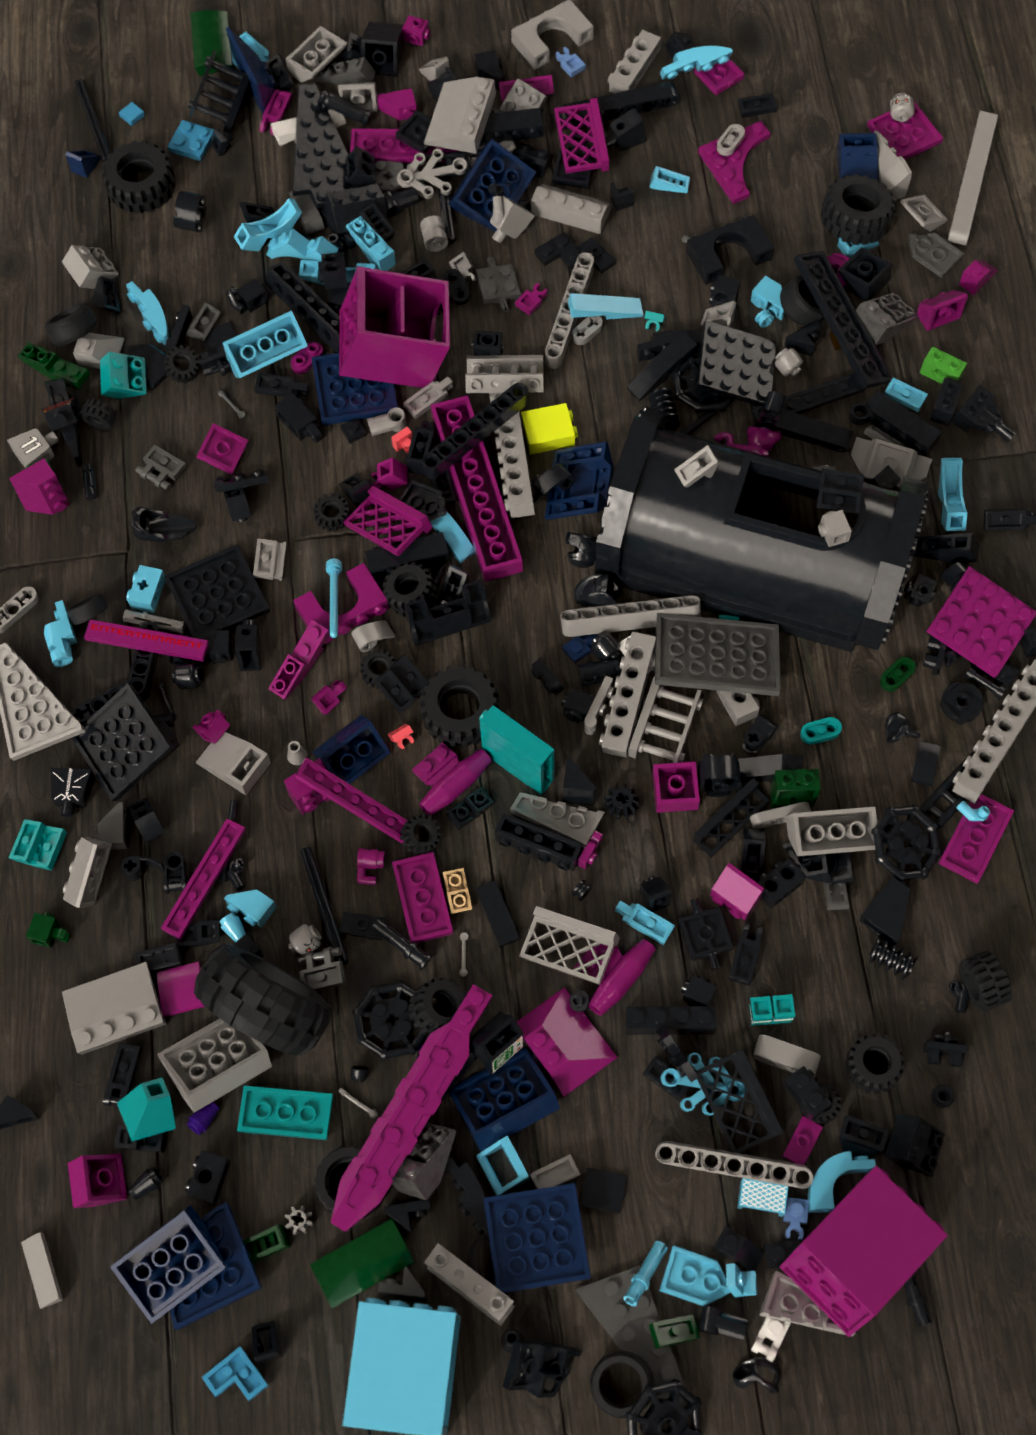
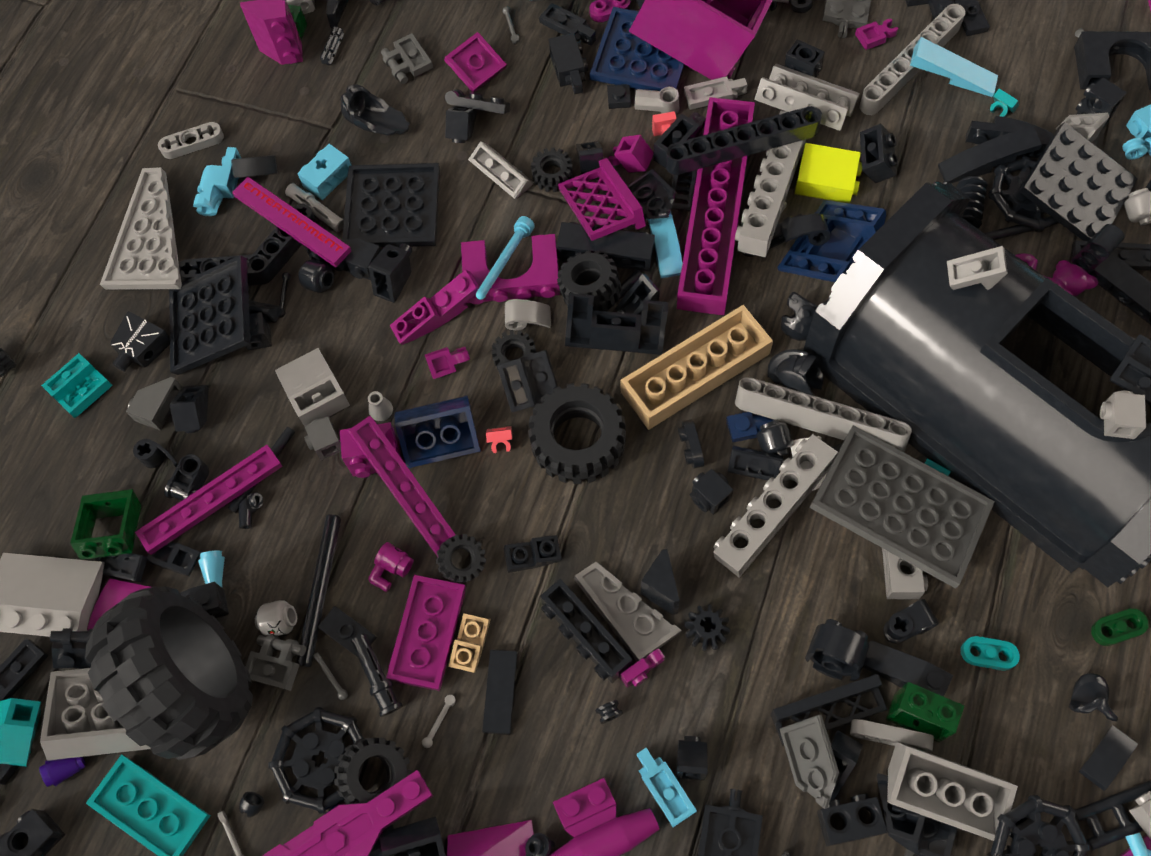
camera: 30 degrees right, 0 degrees up
dark green brick [26,912,70,948] -> none
light grey slope [63,837,112,908] -> none
magenta brick [192,710,230,744] -> none
medium azure slope [224,890,277,928] -> none
light grey plate [253,538,286,581] -> none
magenta plate [412,743,492,816] -> none
teal brick [479,705,554,796] -> none
light grey fence [519,906,620,985] -> none
light grey beam [572,316,603,345] -> none
light grey plate [584,676,615,735] -> none
light grey fence [628,676,704,763] -> none
magenta brick [652,762,700,813] -> none
slope [710,863,764,921] -> none
none -> black plate [50,628,93,668]
none -> dark green window [70,489,141,560]
none -> dark grey brick [304,416,341,460]
none -> dark grey hinge [313,652,348,700]
none -> light grey slope [468,141,534,199]
none -> tan brick [620,305,773,430]
none -> dark grey tile [780,715,839,809]
none -> black brick [860,123,898,183]

